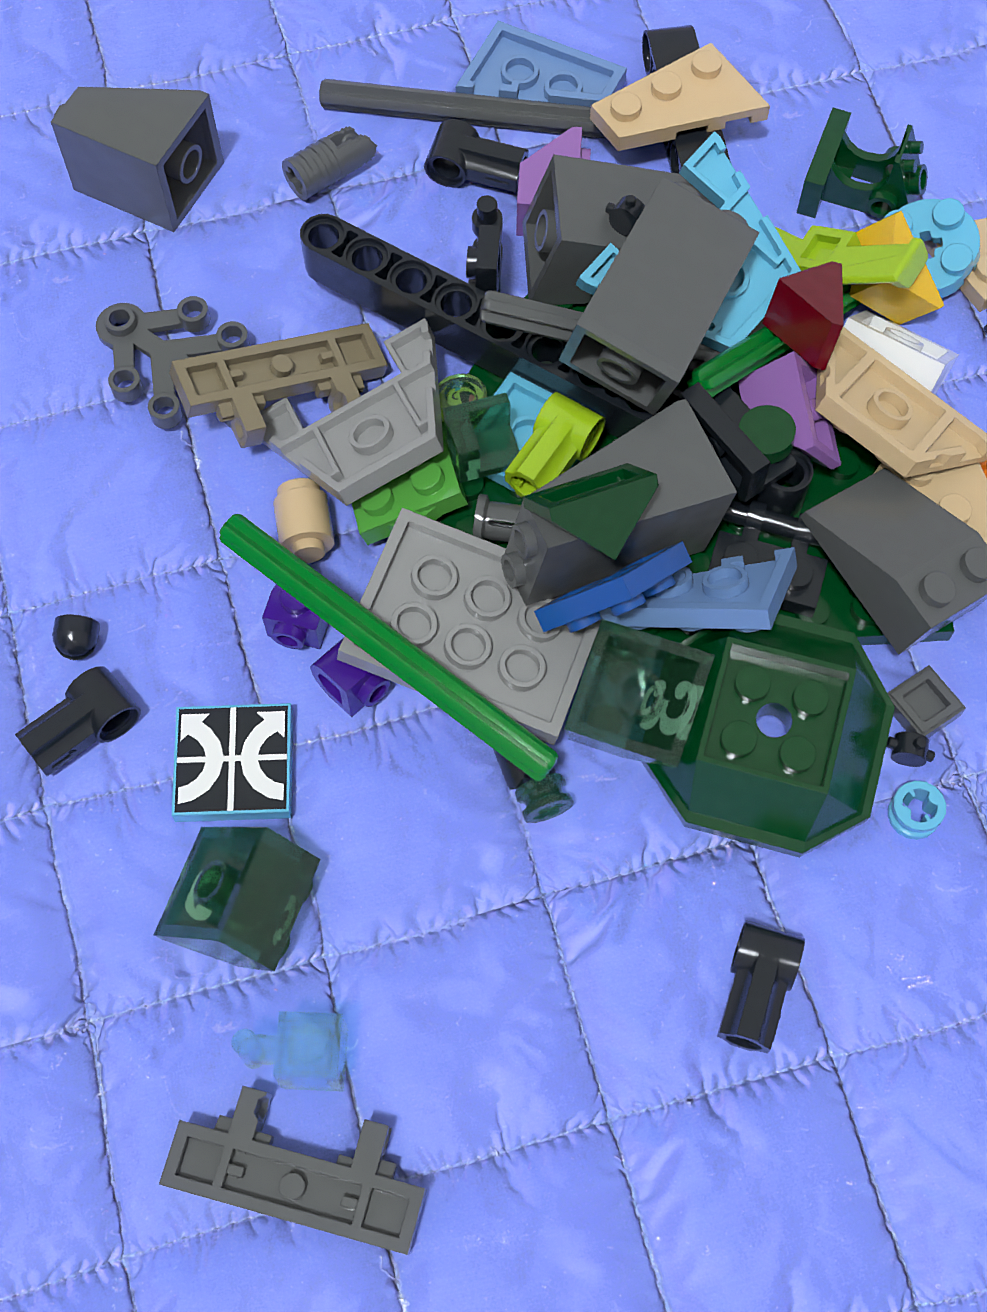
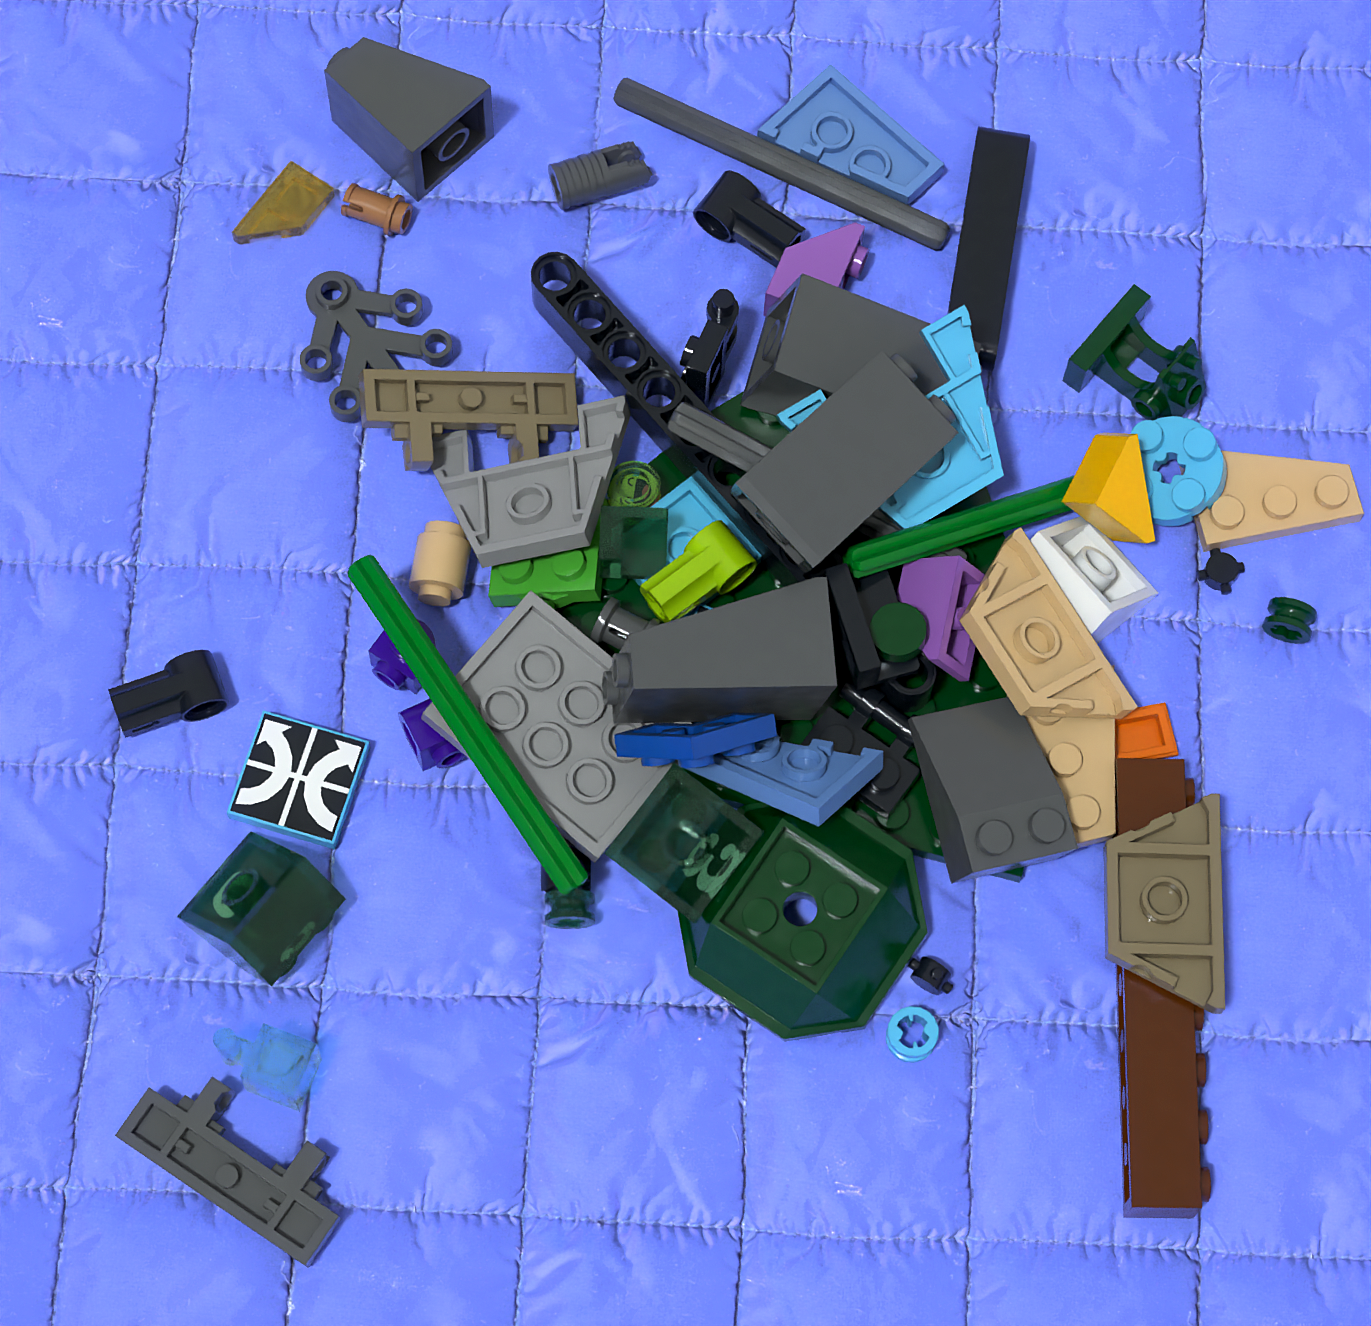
camera: 15 degrees right, 5 degrees up
black hinge [52,614,100,661] -> none
dark green slope [522,463,659,560] -> none
tan wing [590,43,770,151] -> none
black piece [605,195,645,236] -> none
black piece [717,920,805,1053] -> none
dark red slope [762,261,844,370] -> none
lime plate [774,225,928,288] -> none
dark grey tile [888,665,966,738] -> none
none -> clear yellow tile [232,161,334,244]
none -> medium nougat pin [341,183,413,236]

